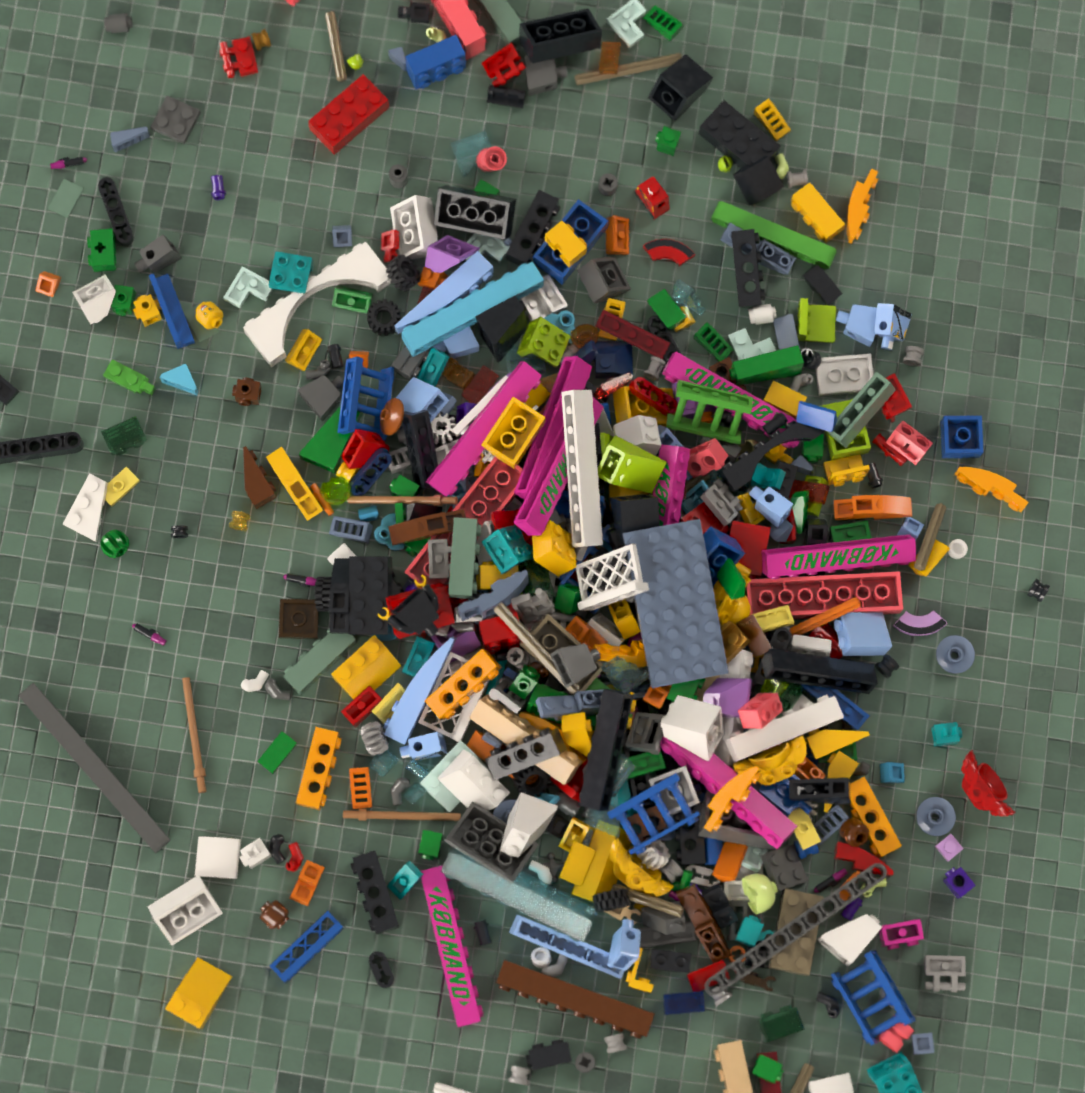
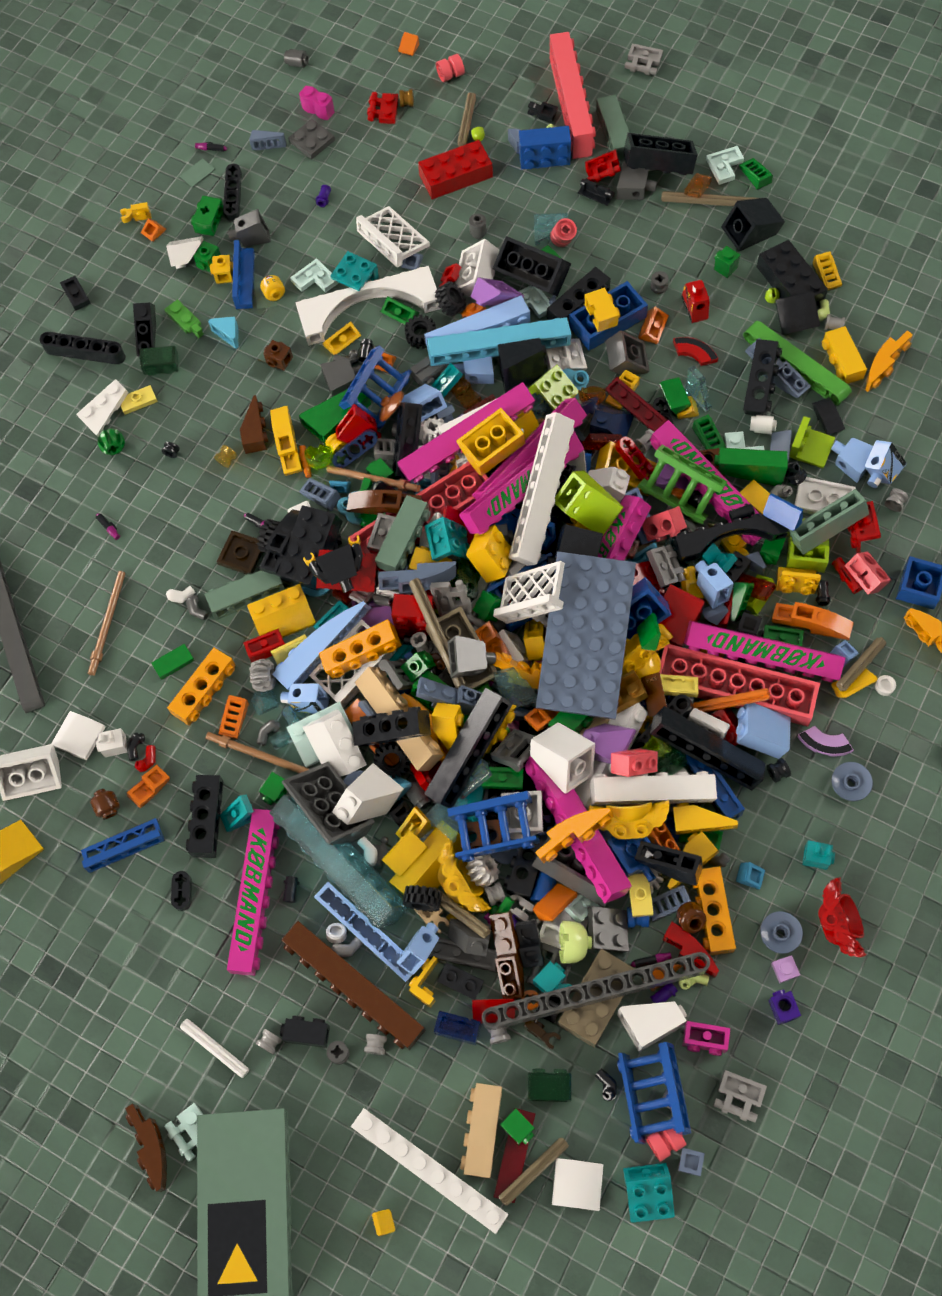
camera: 30 degrees right, 10 degrees down
none -> yellow plate [120,202,152,223]
none -> black slope [133,302,156,357]
none -> dark pink brick [299,86,335,120]
none -> white fence [356,206,430,267]

